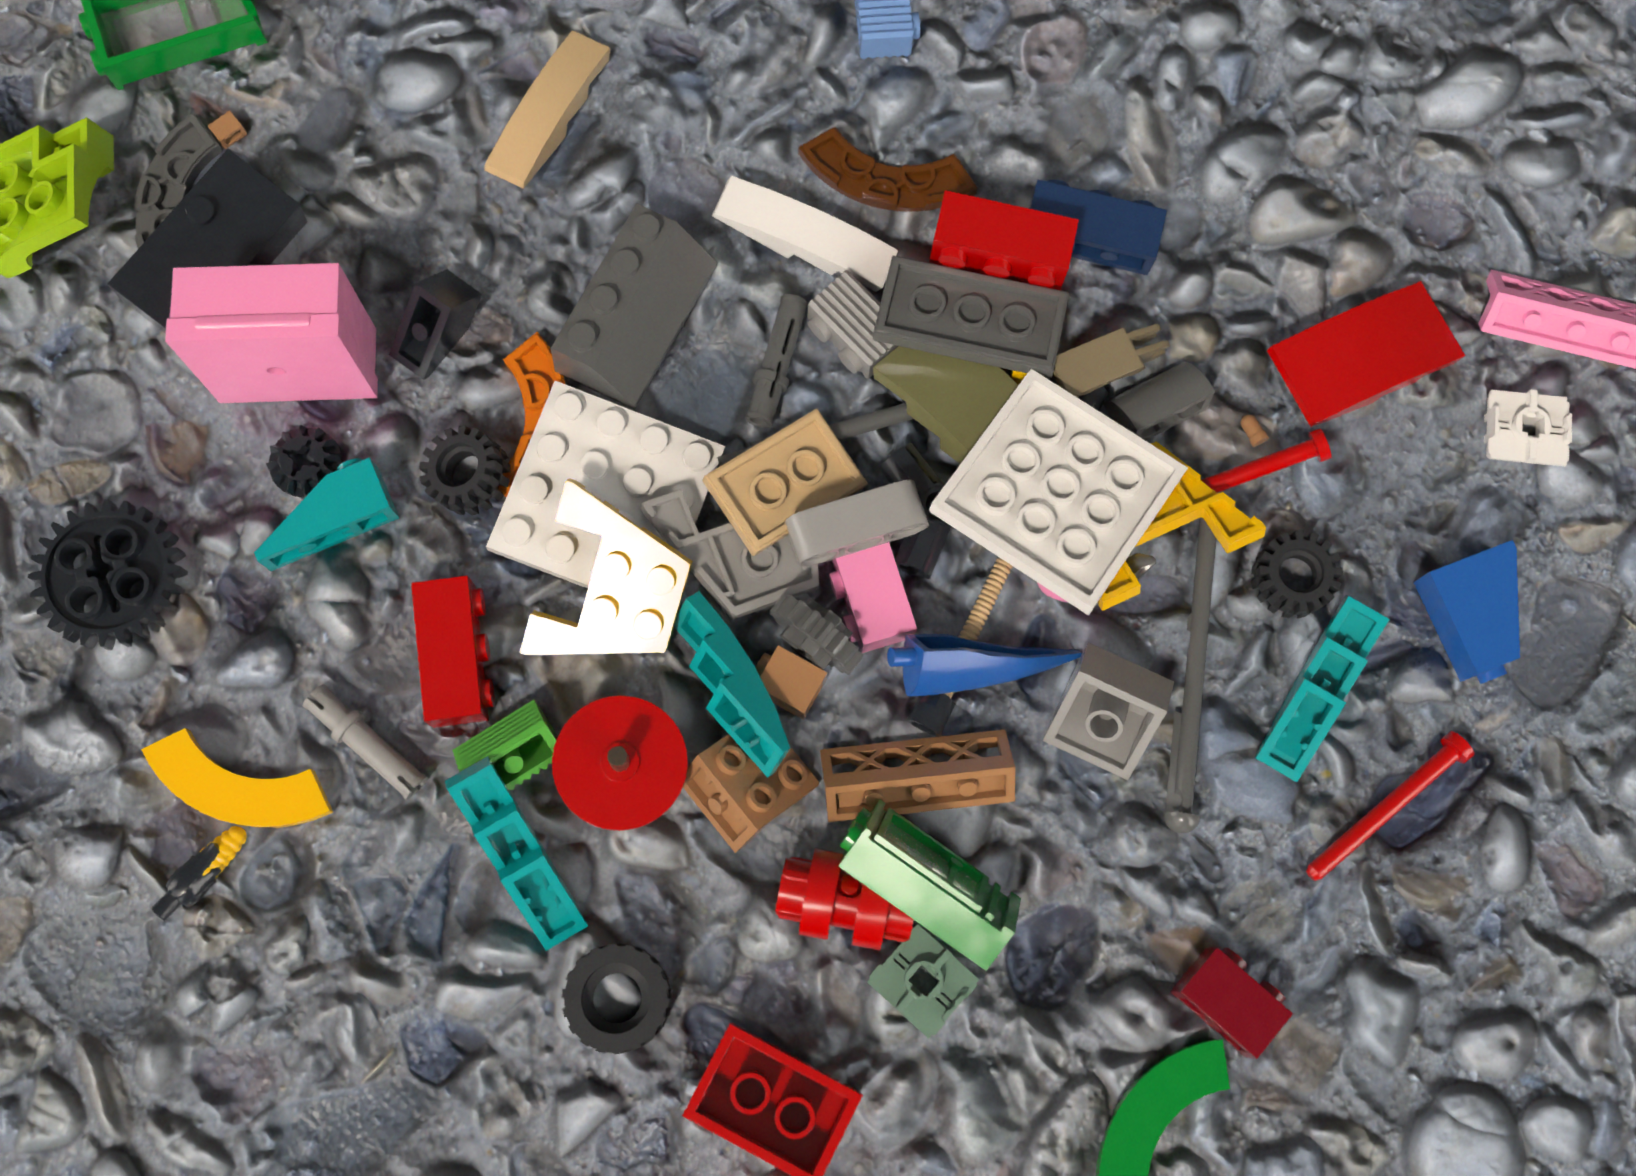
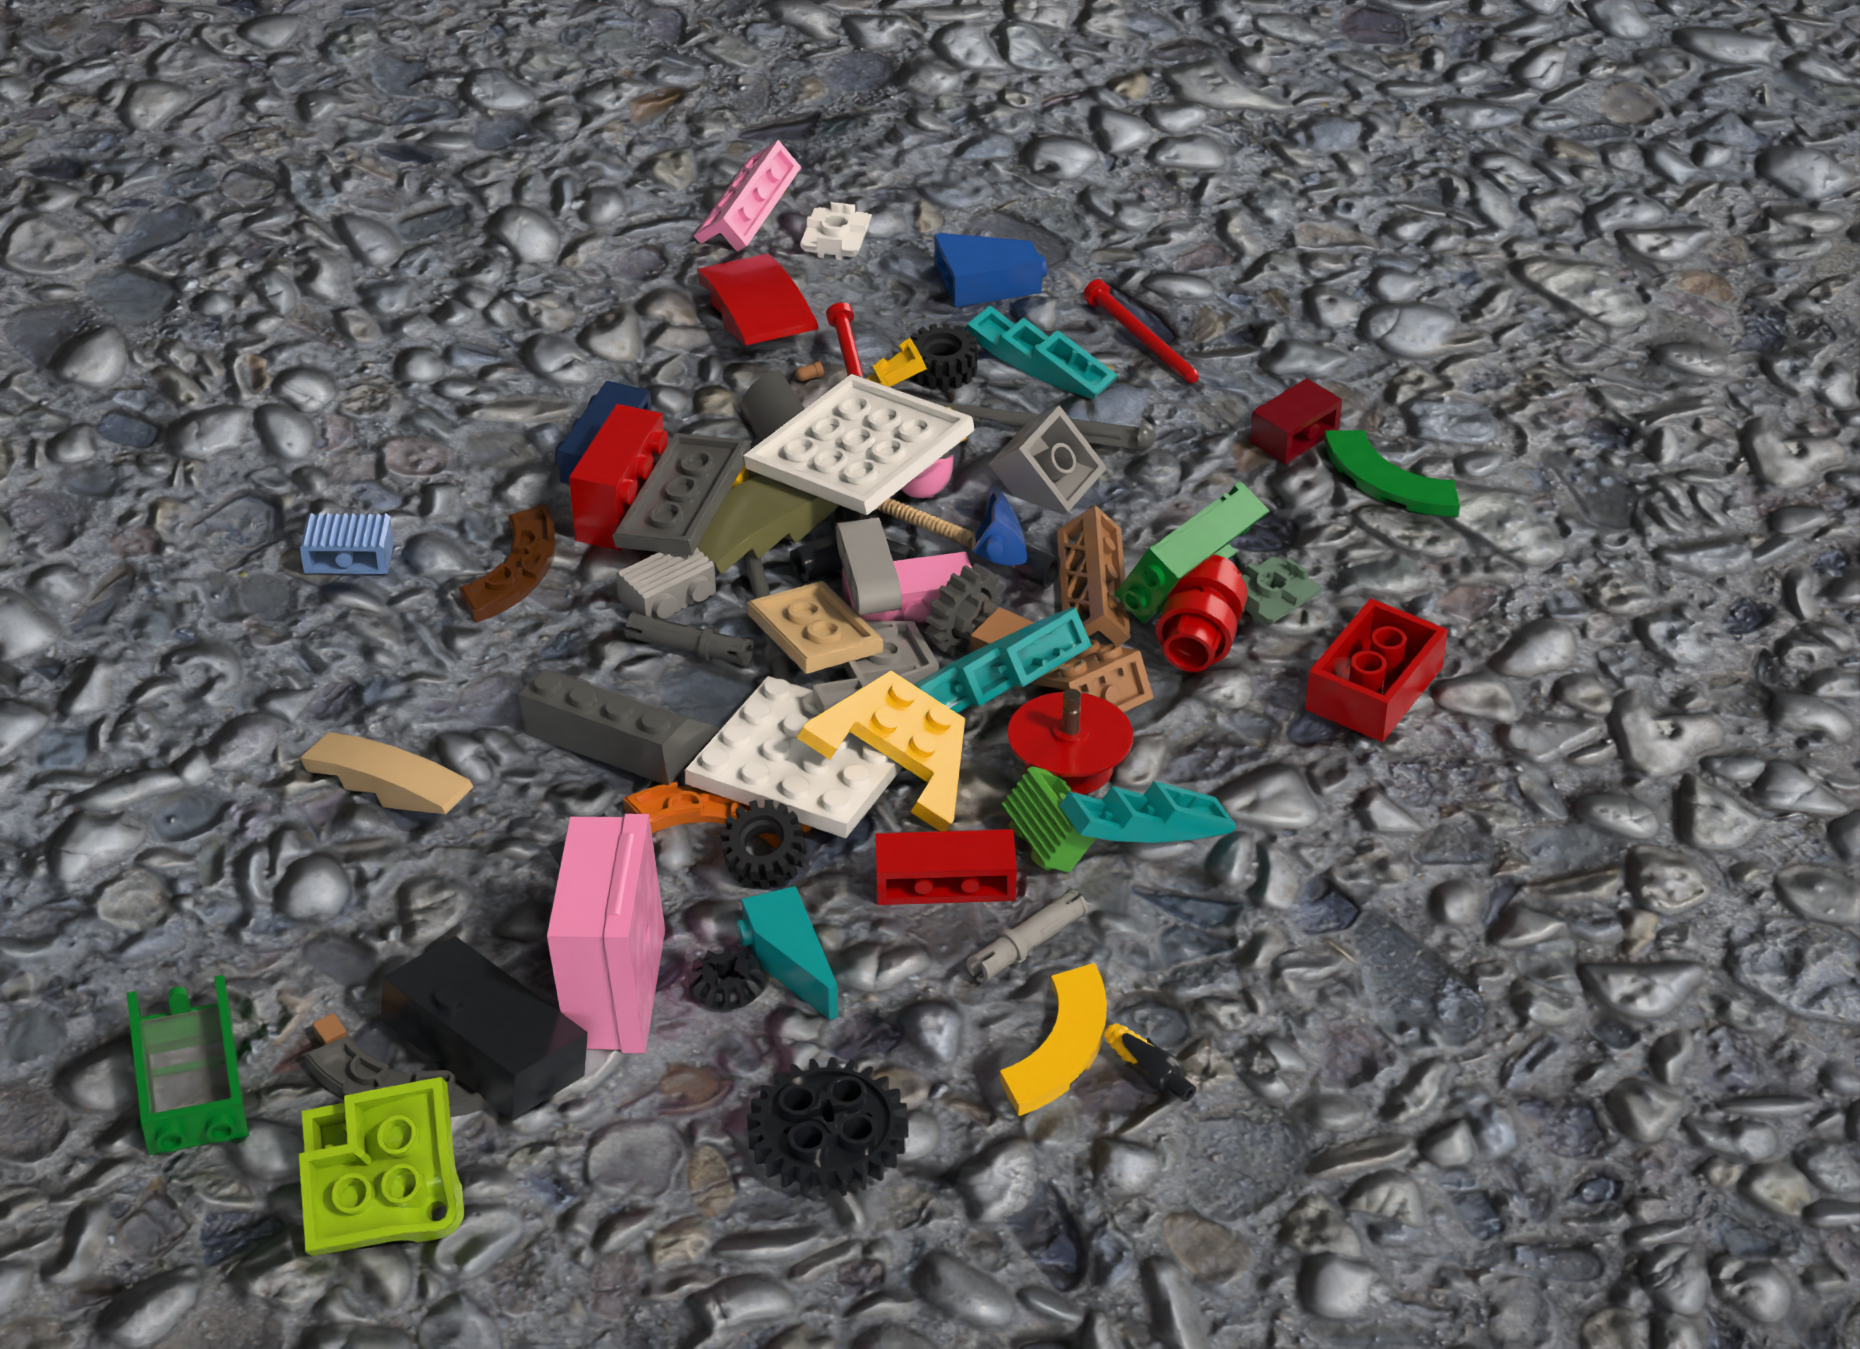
camera: 80 degrees left, 35 degrees down
black tyre [562,943,672,1054] -> none
white slope [712,176,898,292] -> none
dark tan arm [1053,324,1170,397] -> none

